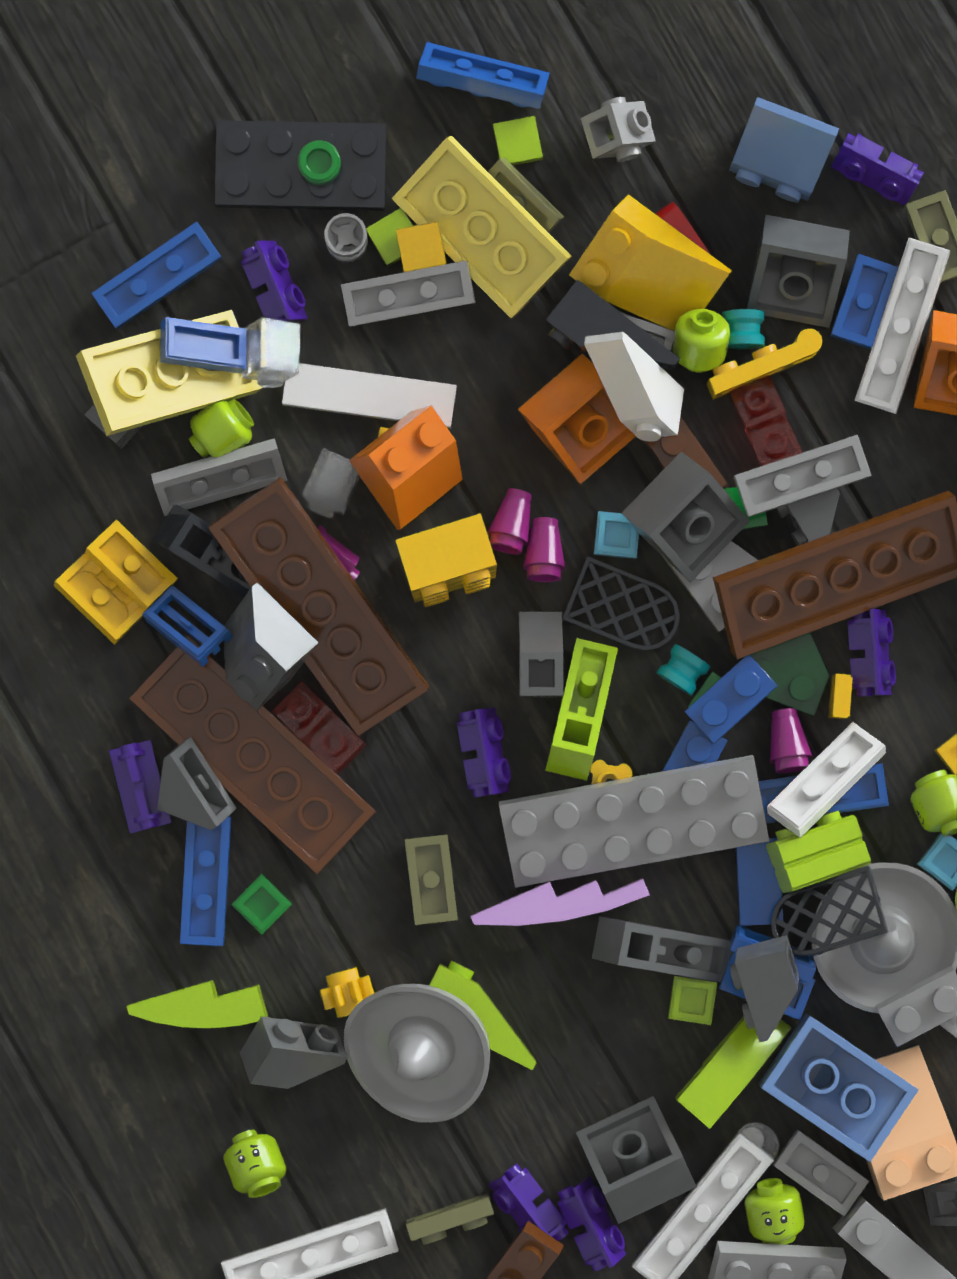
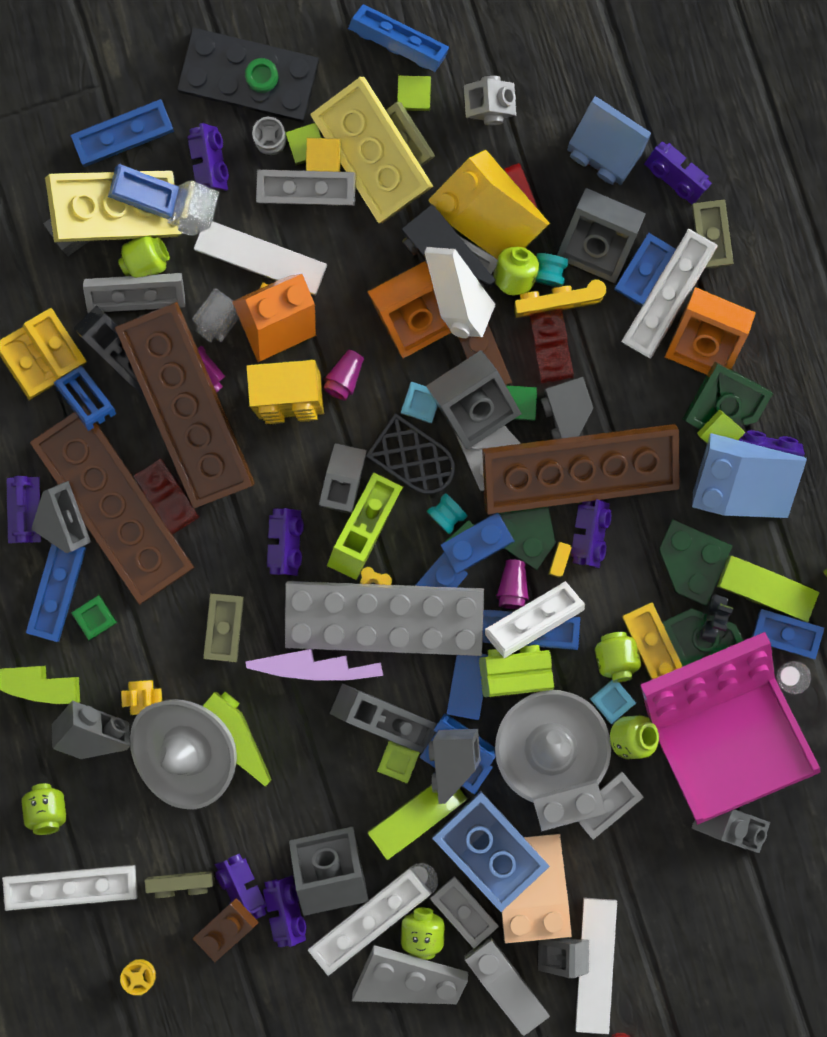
camera: 20 degrees right, 0 degrees up
dark grey slope [224,583,318,711] -> none
magenta cone [523,517,566,583] -> none
light grey plate [734,435,872,518] -> none
black window [771,866,889,957] -> none

